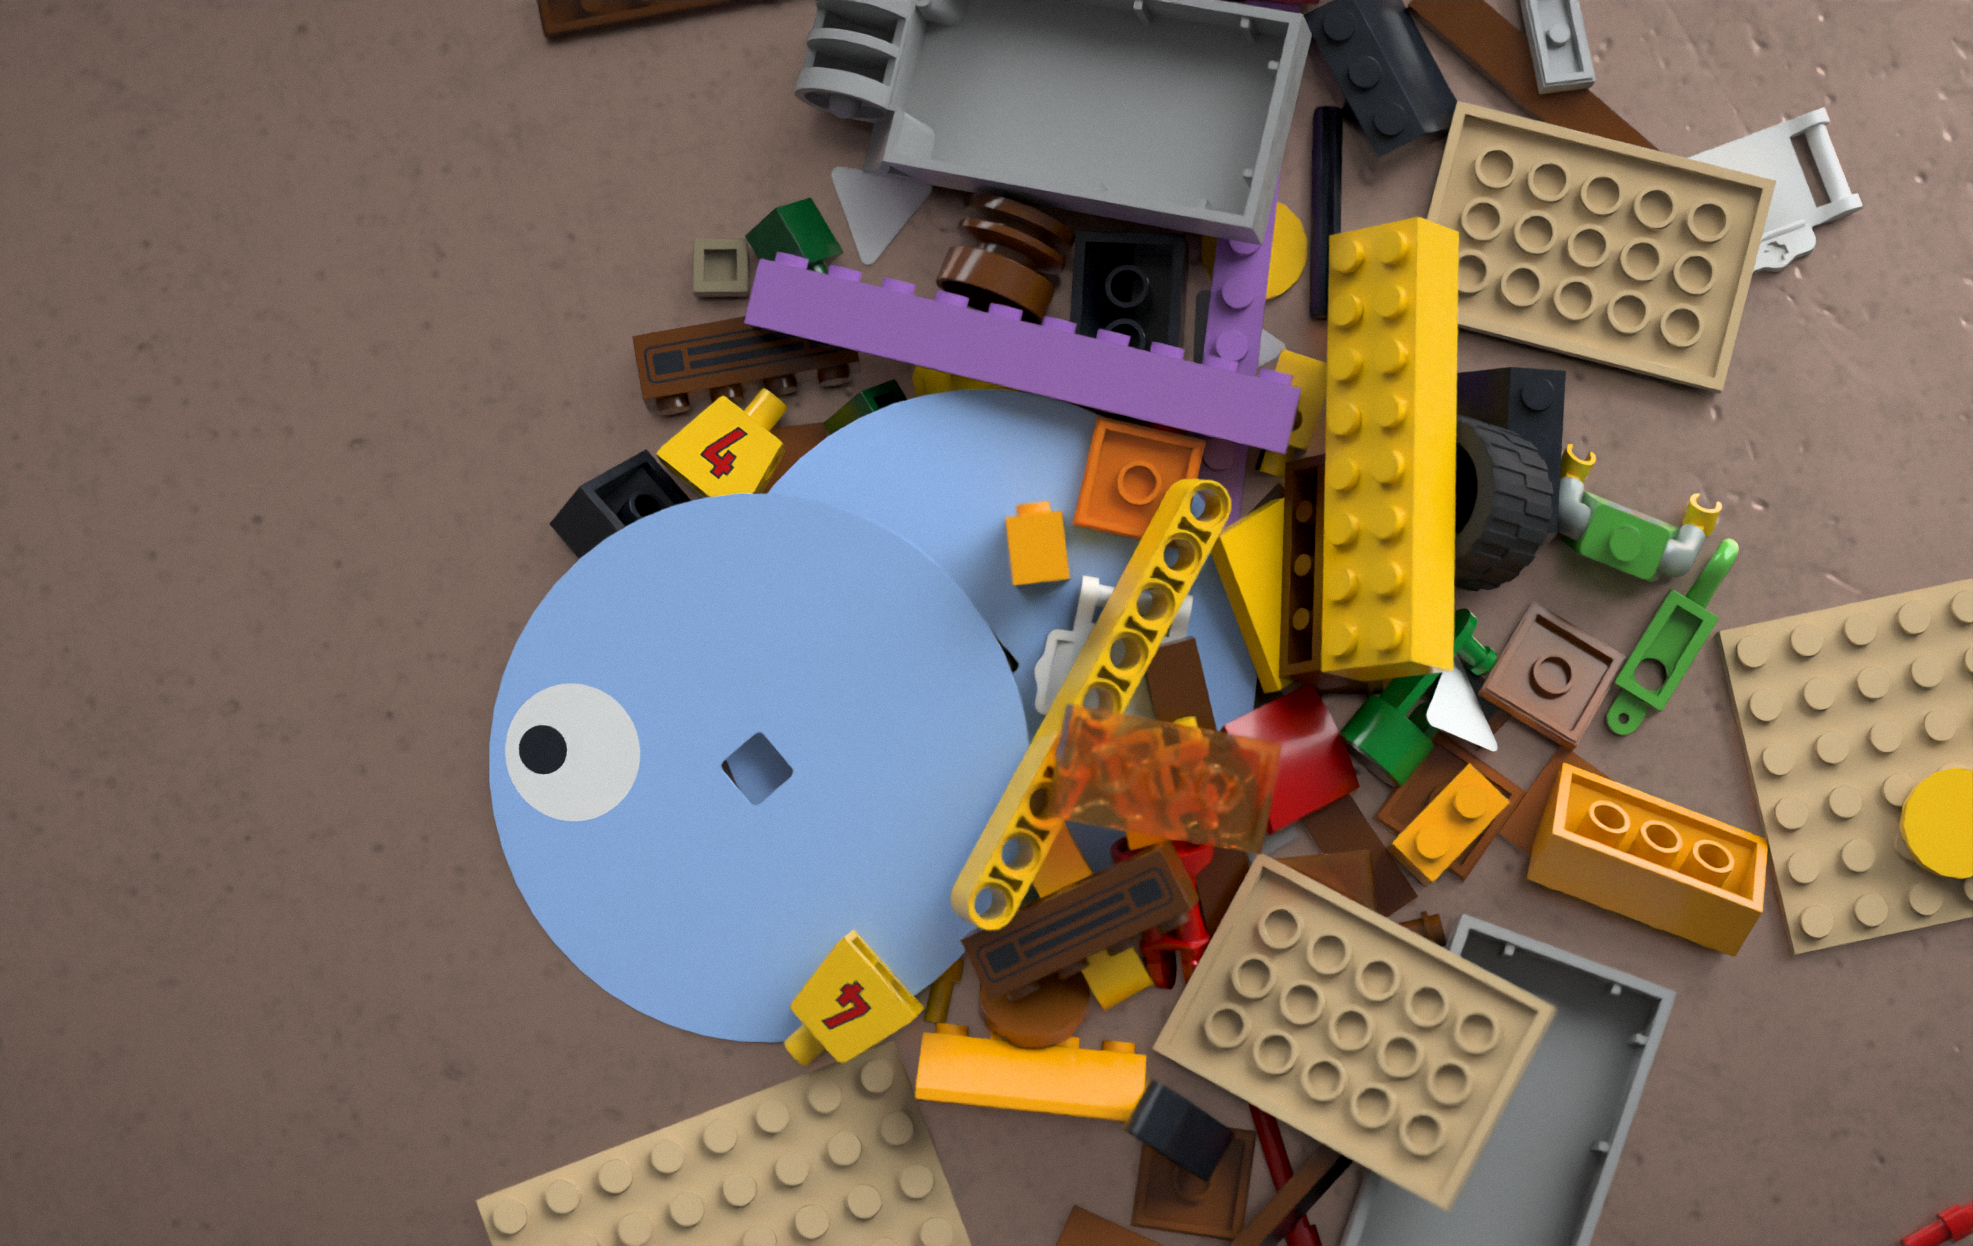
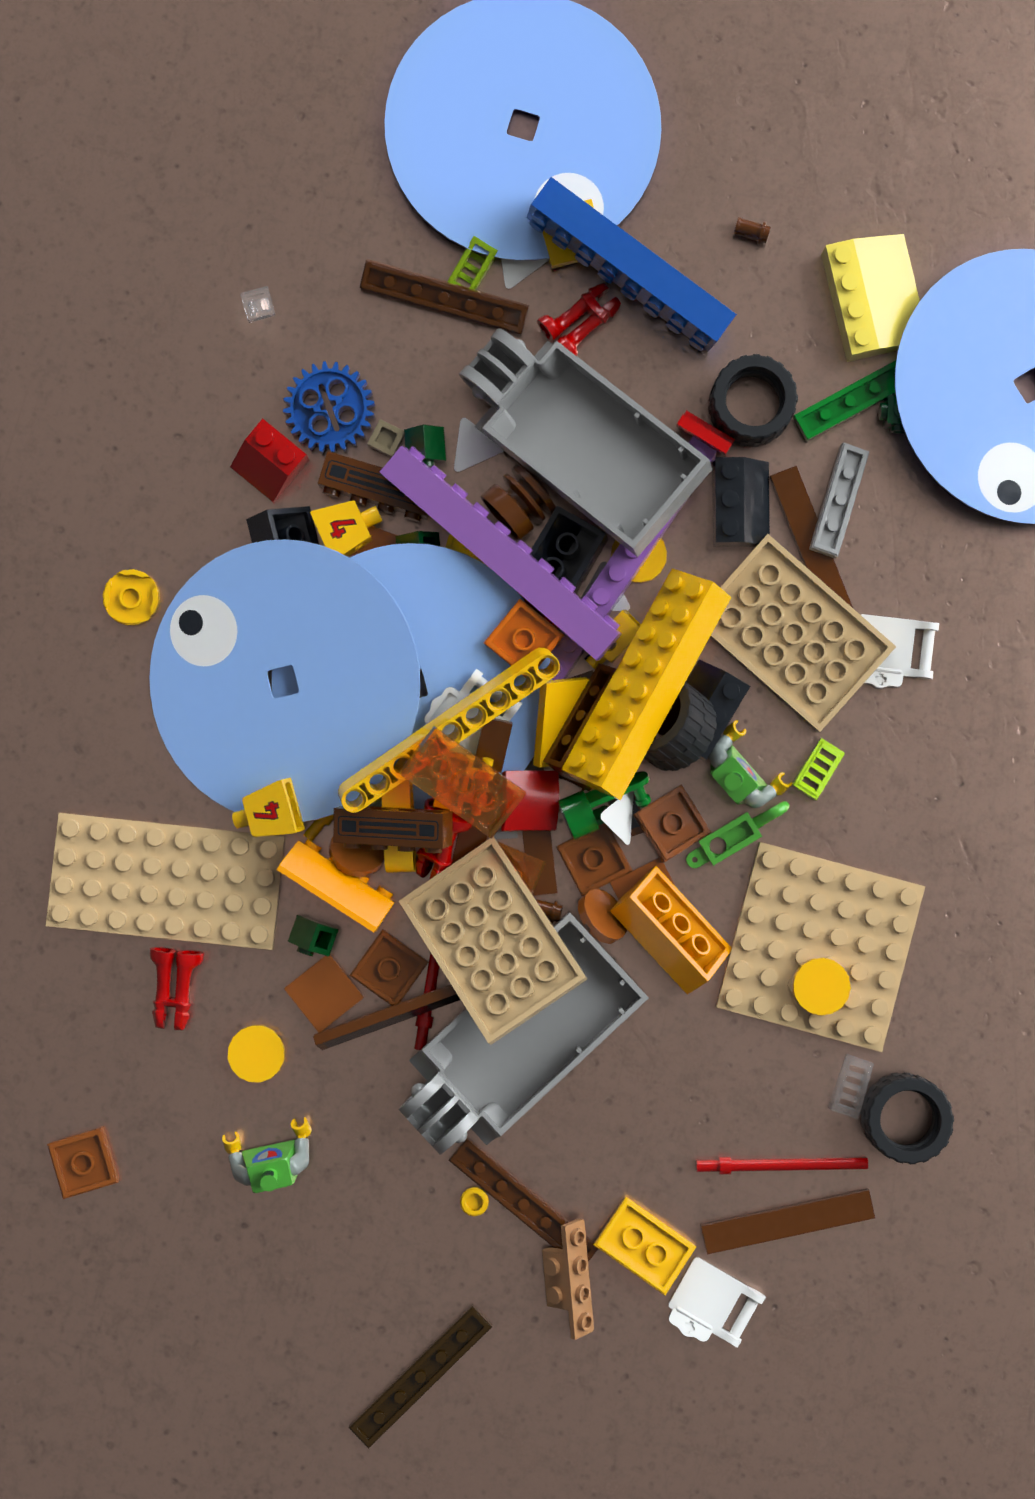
camera: 25 degrees right, 5 degrees up
light orange brick [1005,501,1070,585] -> none
black beam [1122,1079,1236,1182] -> none
black axle [1310,106,1343,319] -> none
light orange brick [1386,763,1510,887] -> none
none -> yellow tile [103,569,160,626]
none -> red slope [230,418,309,503]
none -> clear tile [240,286,276,323]
none -> blue gear [283,361,375,454]
none -> dark green brick [288,915,339,957]
none -> dark orange tile [578,889,627,944]
none -> lime slope [792,738,845,801]

